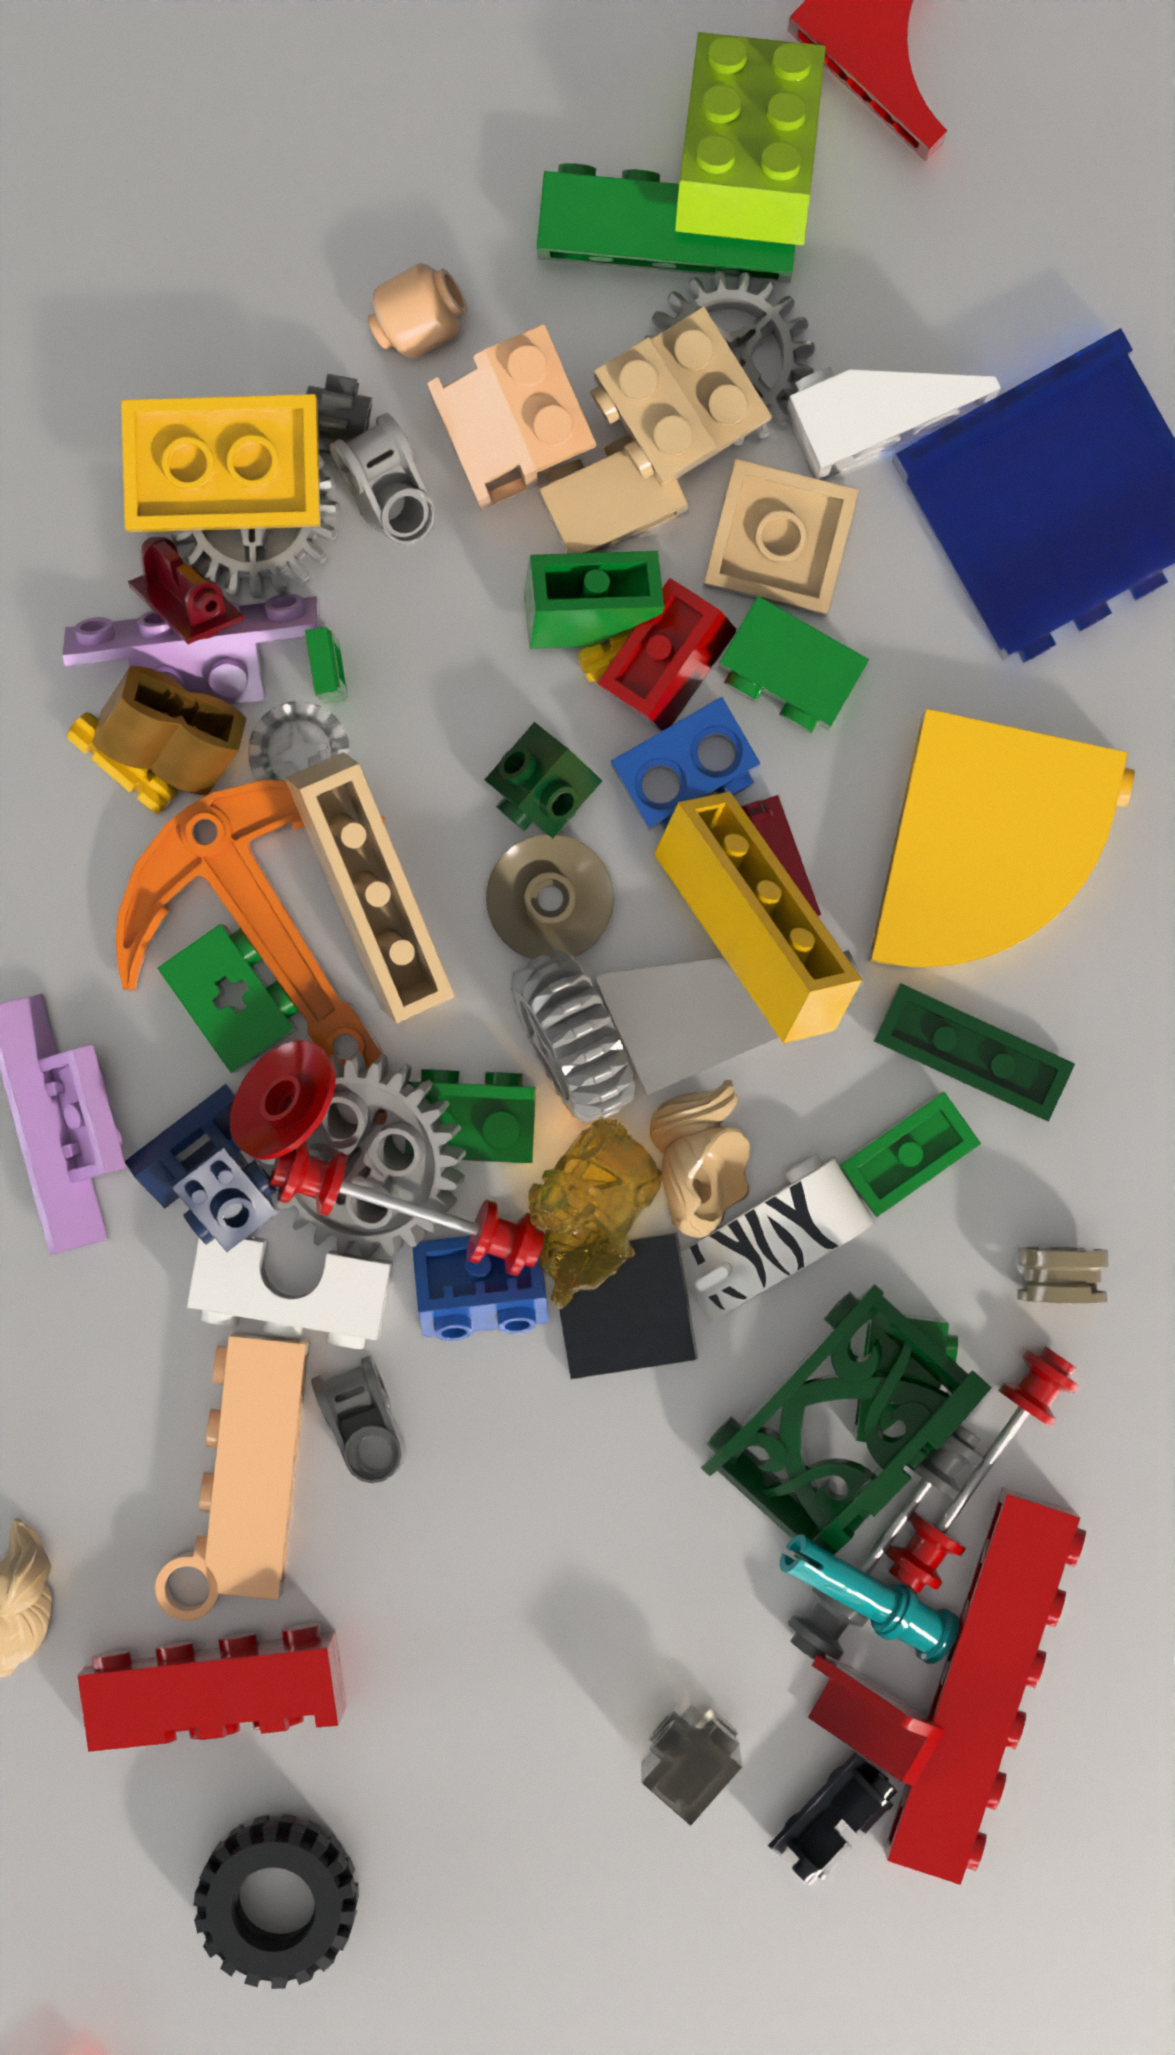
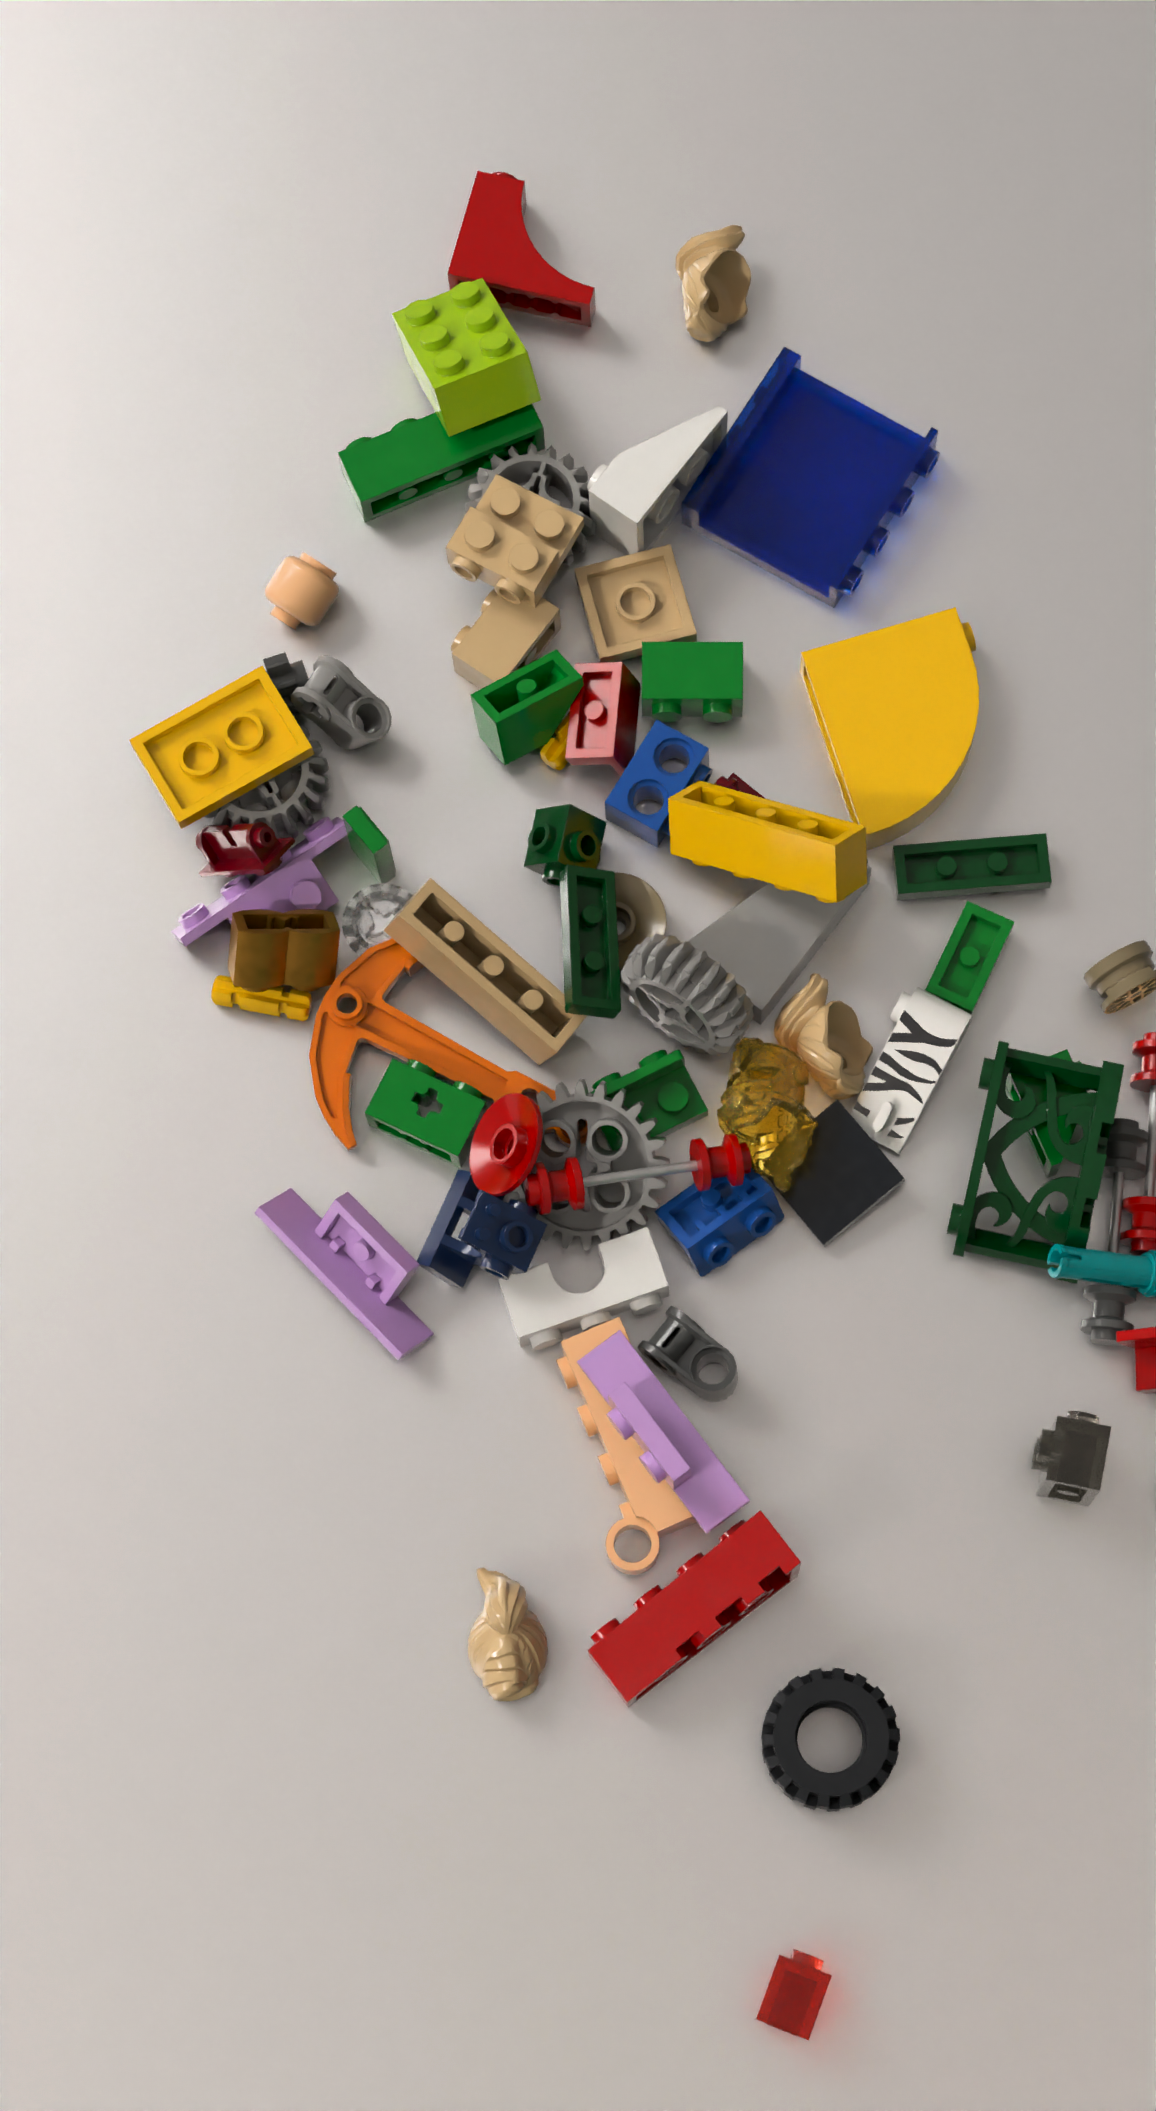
camera: 25 degrees left, 15 degrees down
light nougat piece [427,324,596,511] -> none
none -> dark green plate [559,865,621,1019]
none -> lavender bracket [577,1330,750,1534]
none -> tan hair [676,225,751,342]

